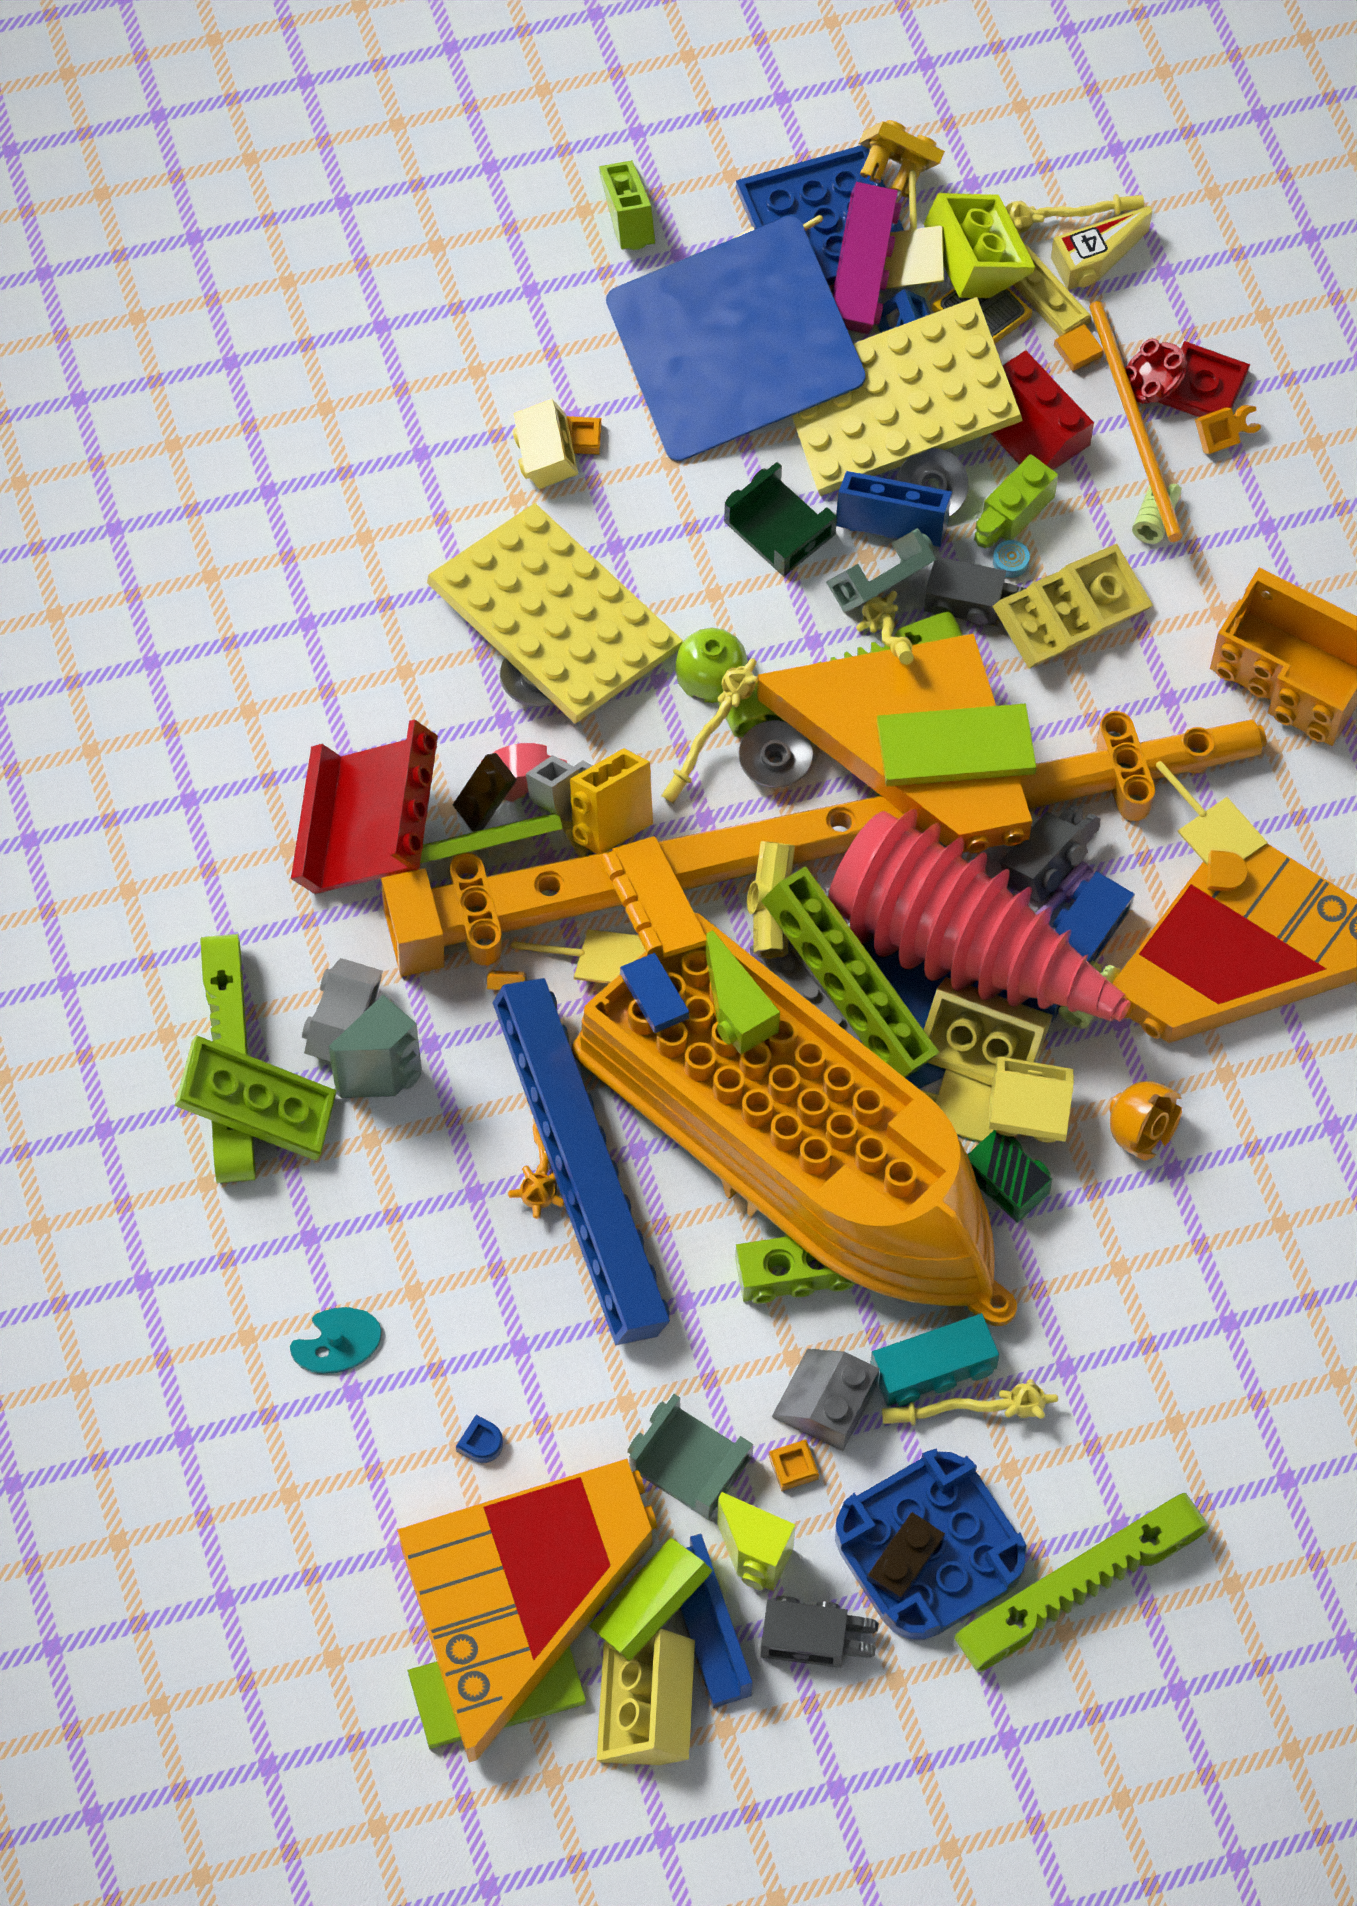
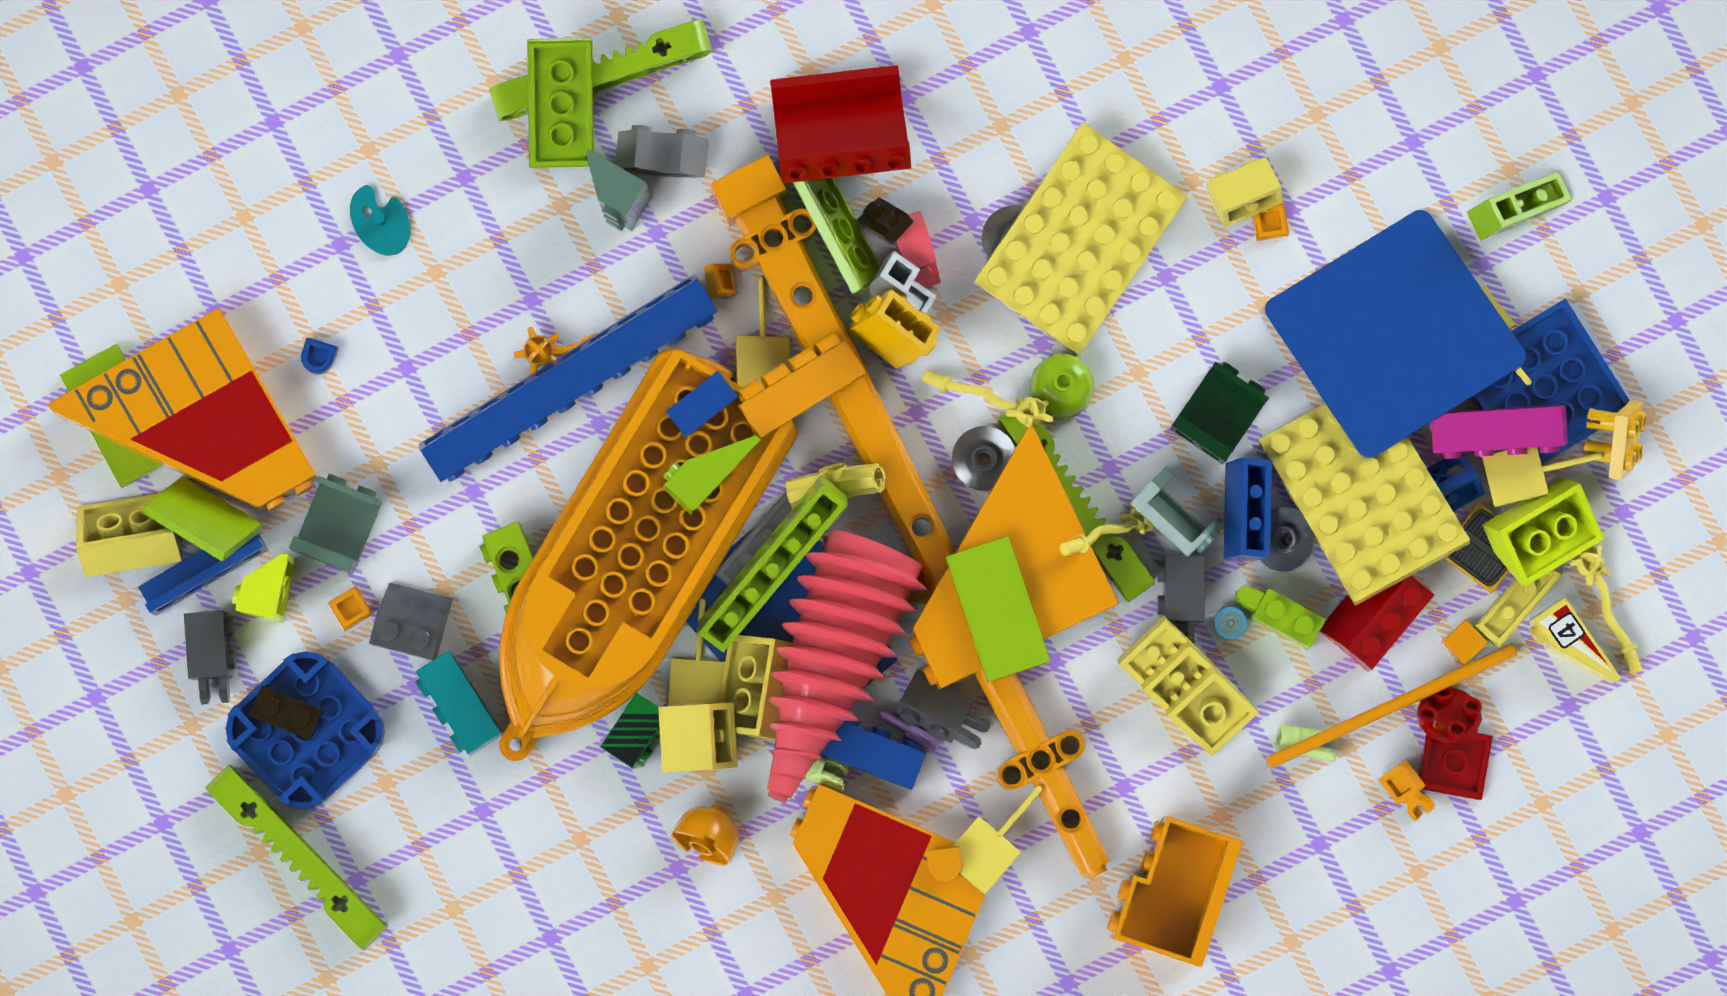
camera: 80 degrees right, 20 degrees up
light yellow piece [882,1379,1058,1426] -> none

